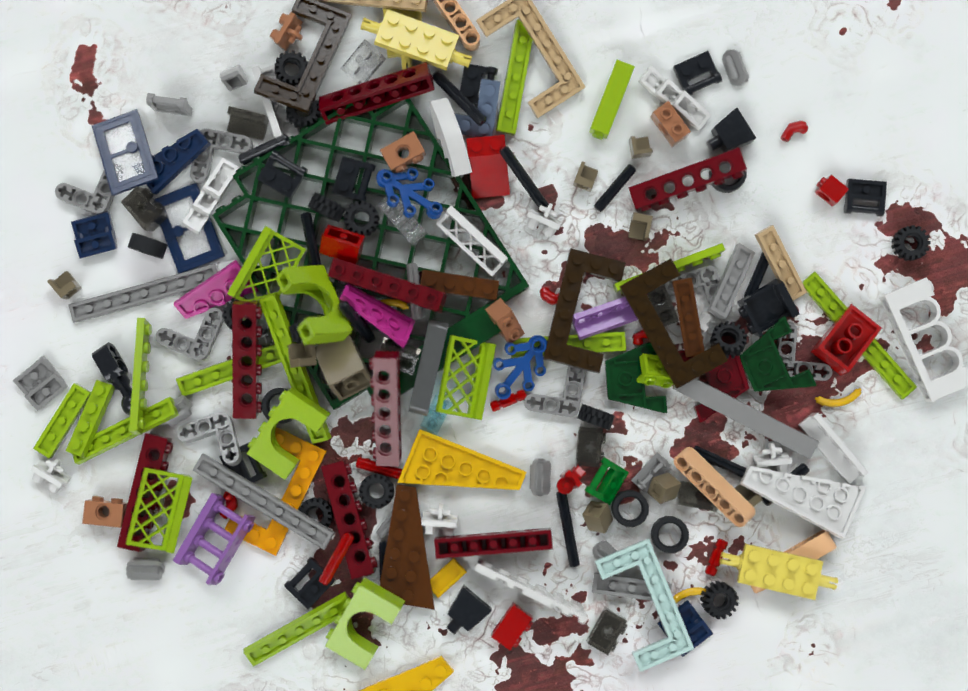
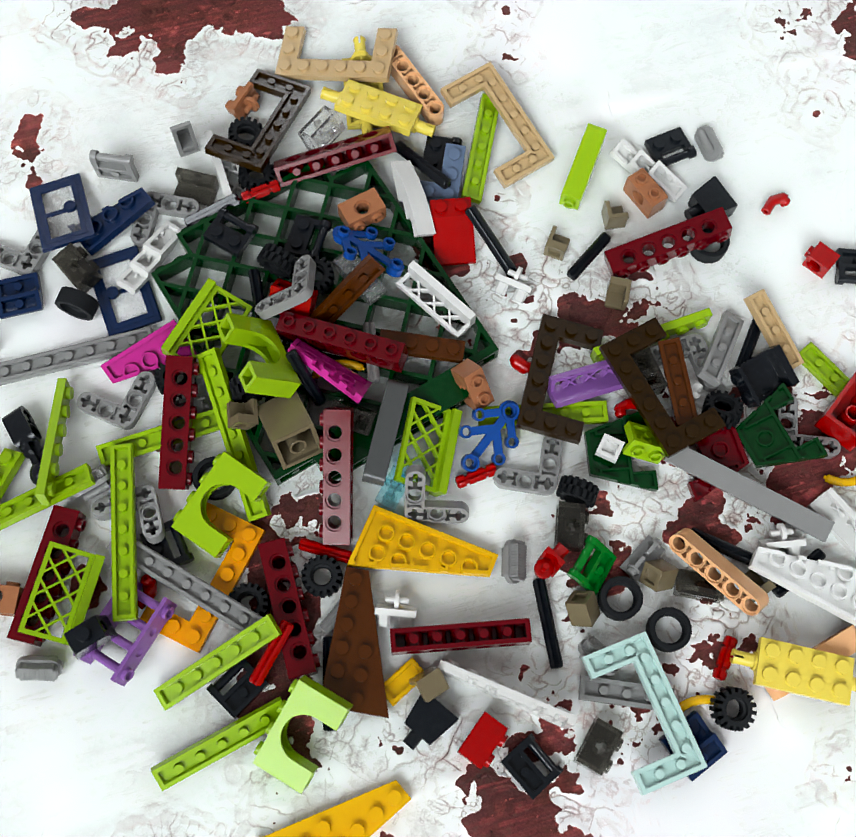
camera: 10 degrees left, 15 degrees down
none -> black torso [64,615,118,660]
none -> lime tile [110,443,138,622]
none -> lime plate [153,614,283,711]
none -> red axle [240,179,281,204]
none -> light grey beam [255,255,316,320]
none -> reddish brown plate [310,254,385,324]
none -> light grey beam [404,464,469,523]
none -> dark tan panel [409,666,450,702]
none -> black plate [500,733,563,800]
none -> white plate [595,433,625,464]

